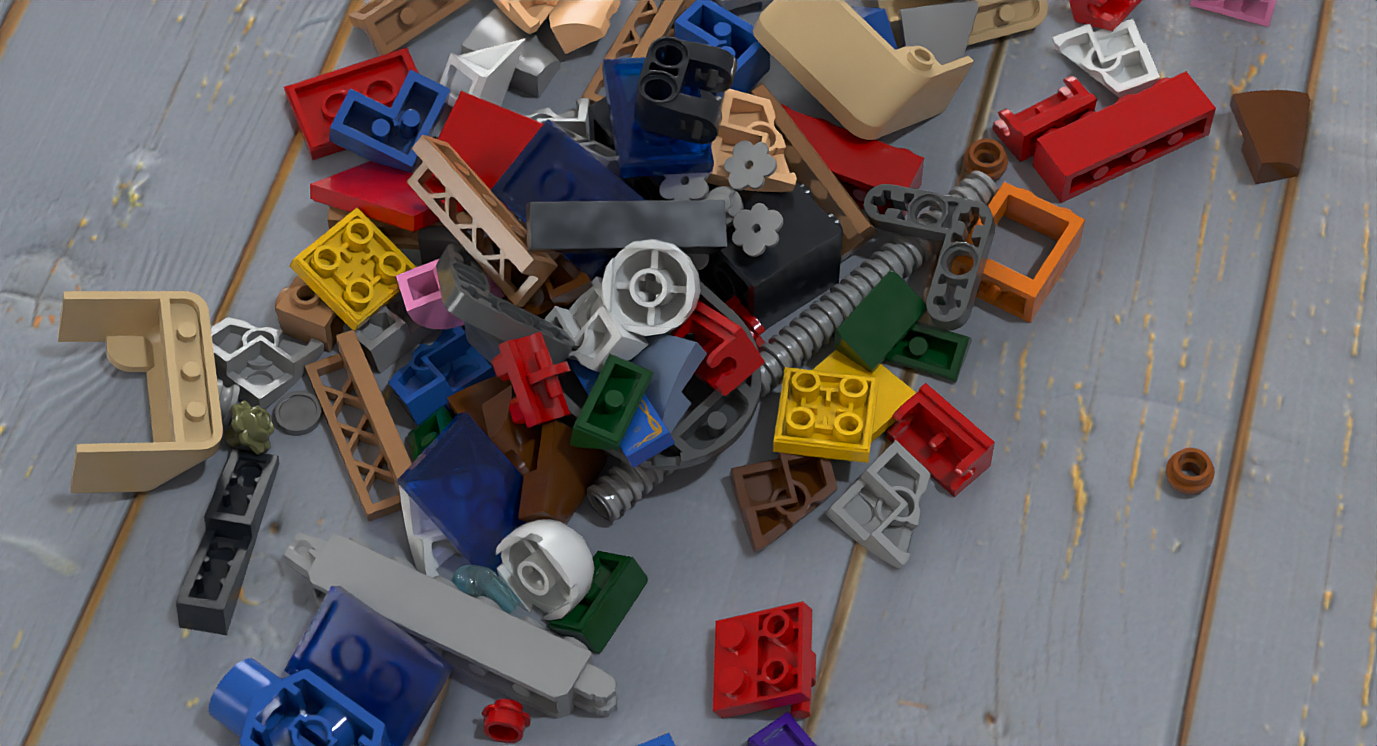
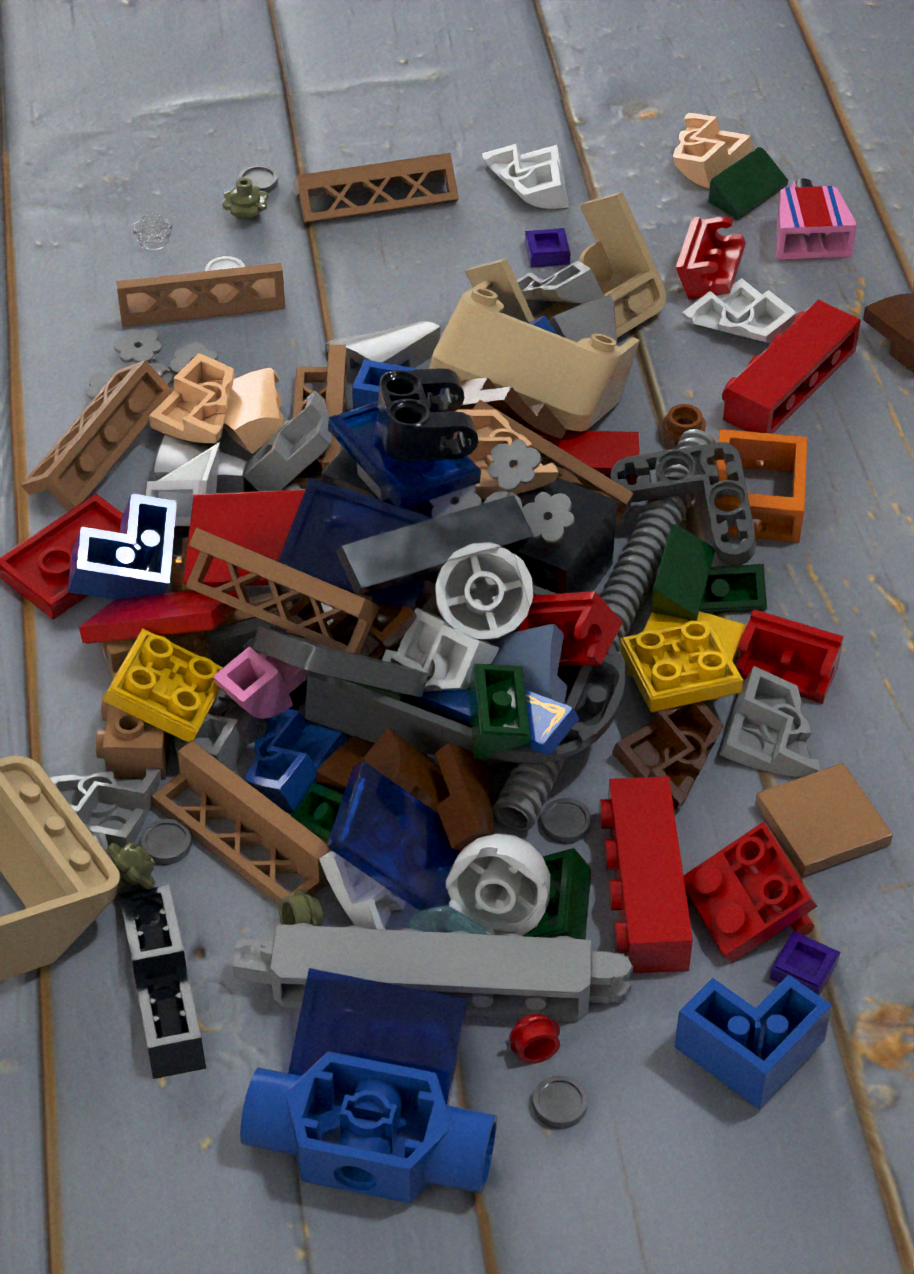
camera: 25 degrees left, 10 degrees down
red hips [492,332,570,428] -> none
red hinge [992,76,1097,162] -> none
none -> light grey slope [244,391,332,491]
none -> olive plate [279,889,323,926]
none -> reddish brown slope [458,377,567,439]
none -> flat silver piece [541,798,591,843]
none -> red brick [599,776,693,974]
none -> medium nougat tile [755,763,893,876]

